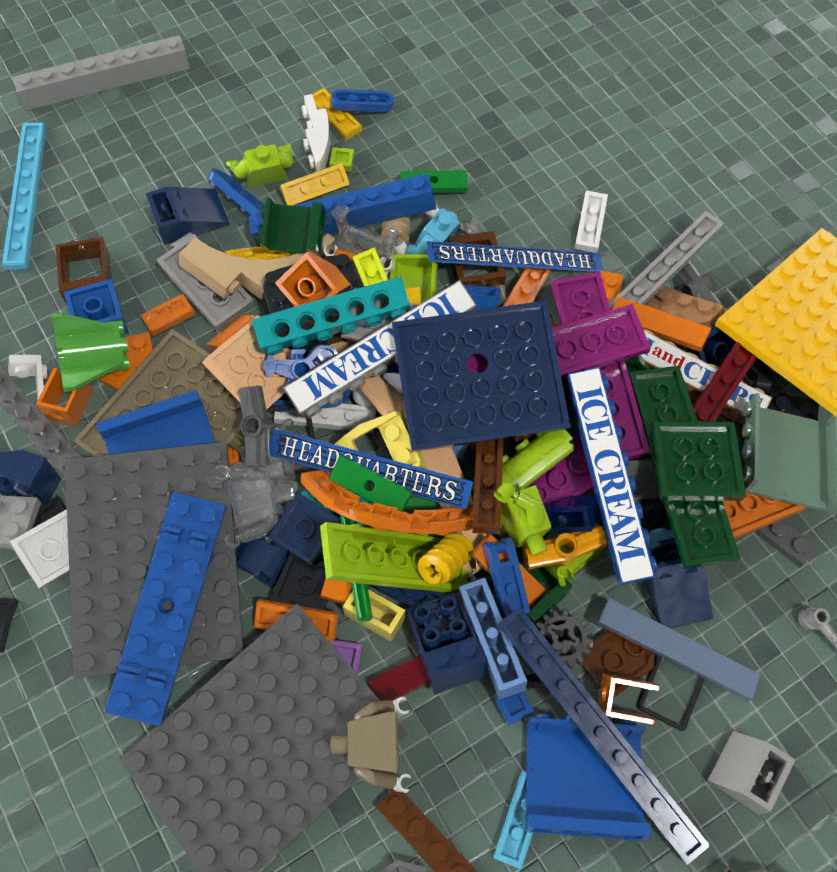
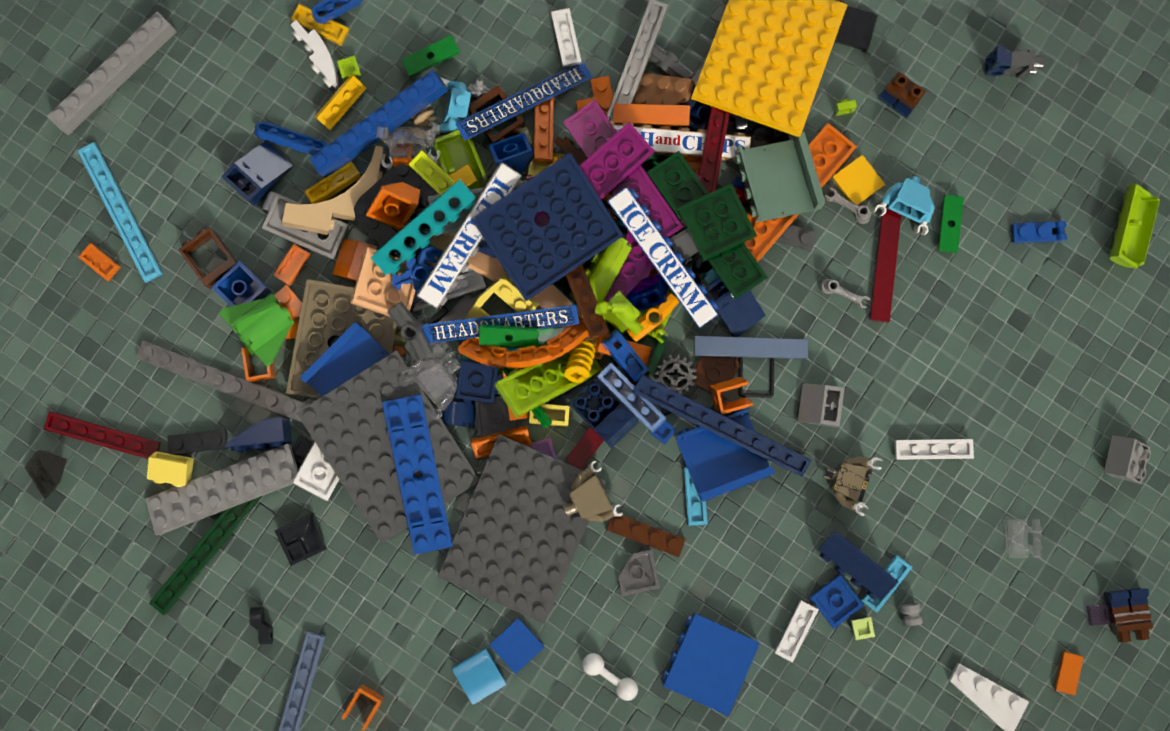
camera: 25 degrees left, 20 degrees up
white bracket [8,355,47,409] -> none
lime torso [226,143,294,189] -> none
dark green panel [258,198,327,256] -> none

